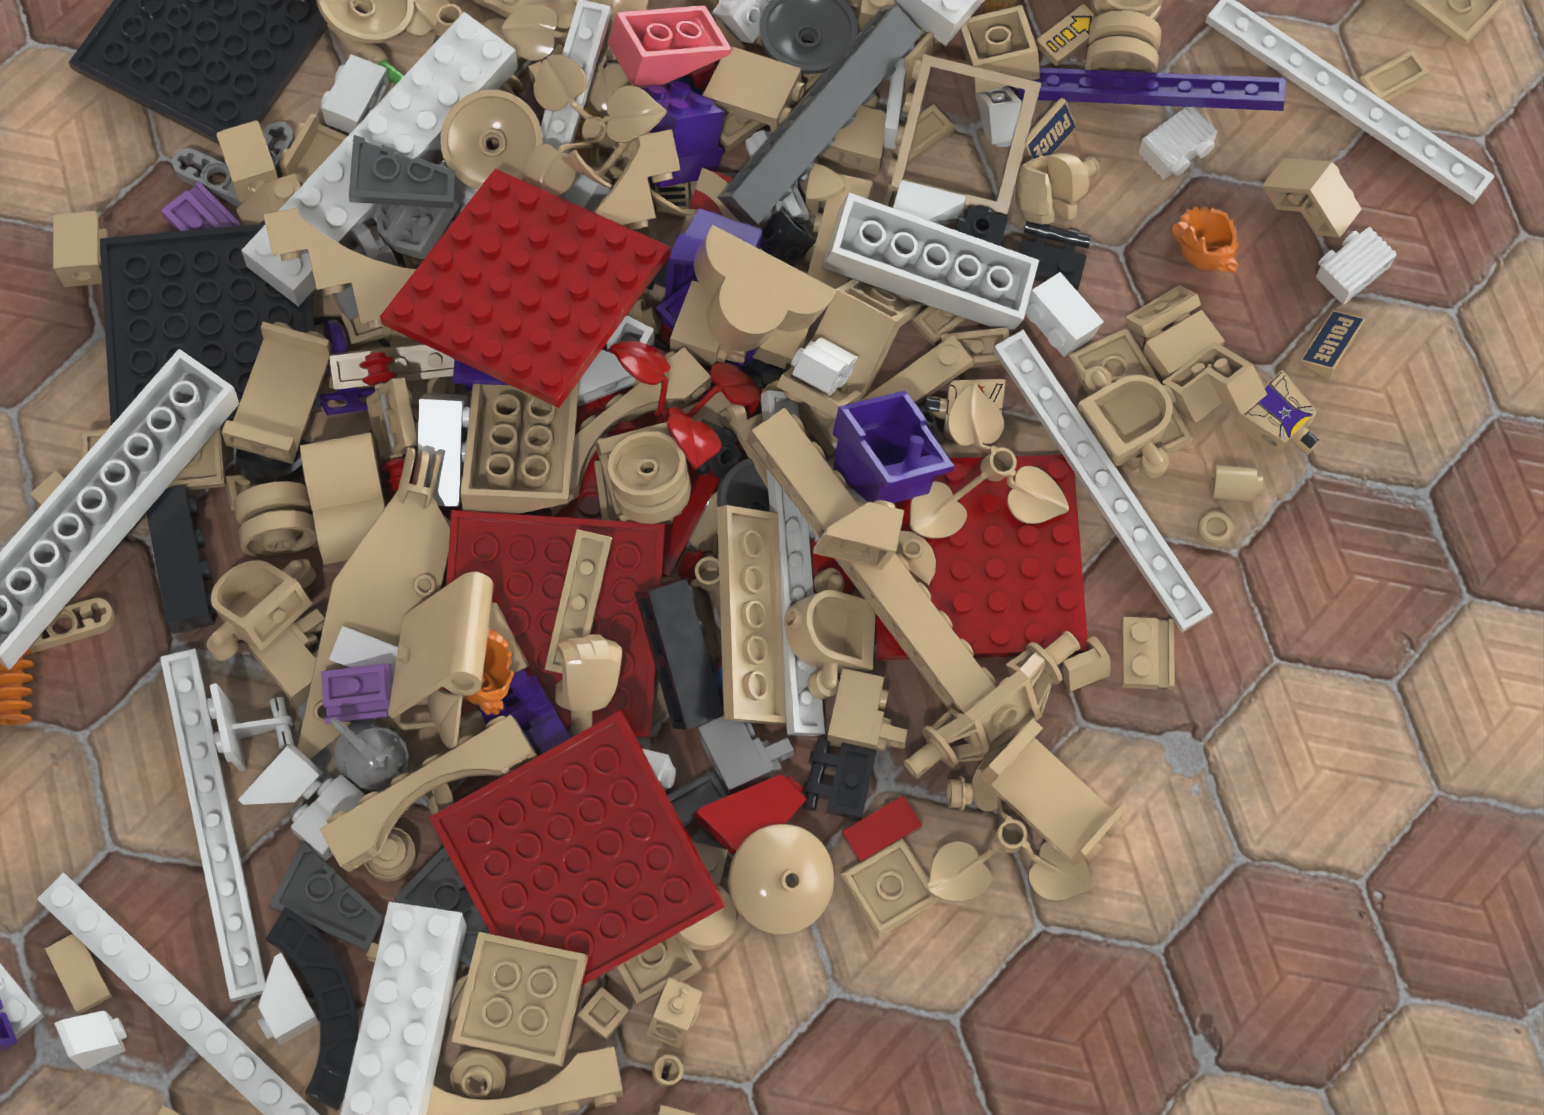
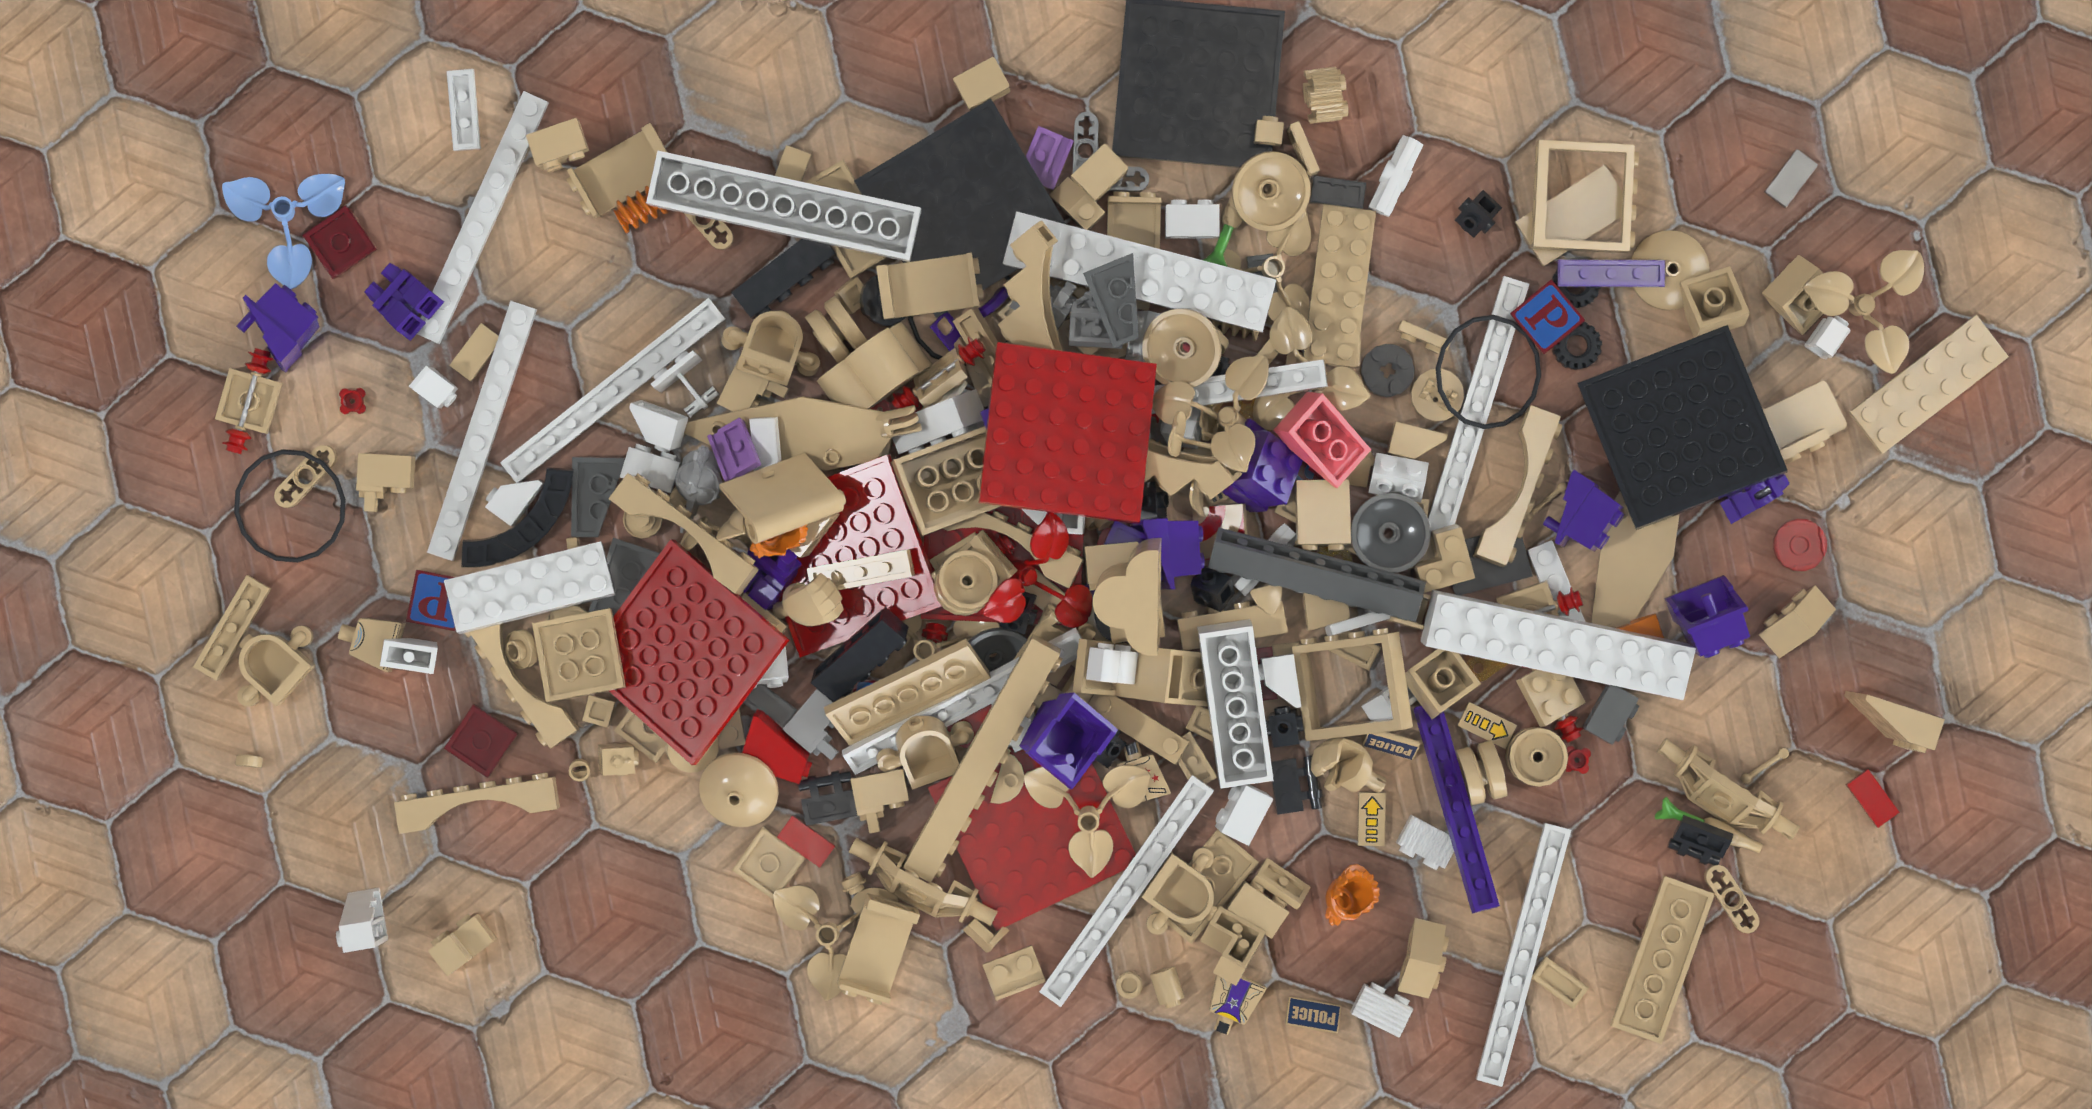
camera: 70 degrees right, 20 degrees up
tan slope [813,500,904,570] -> none
none -> tan tile [1357,792,1386,846]

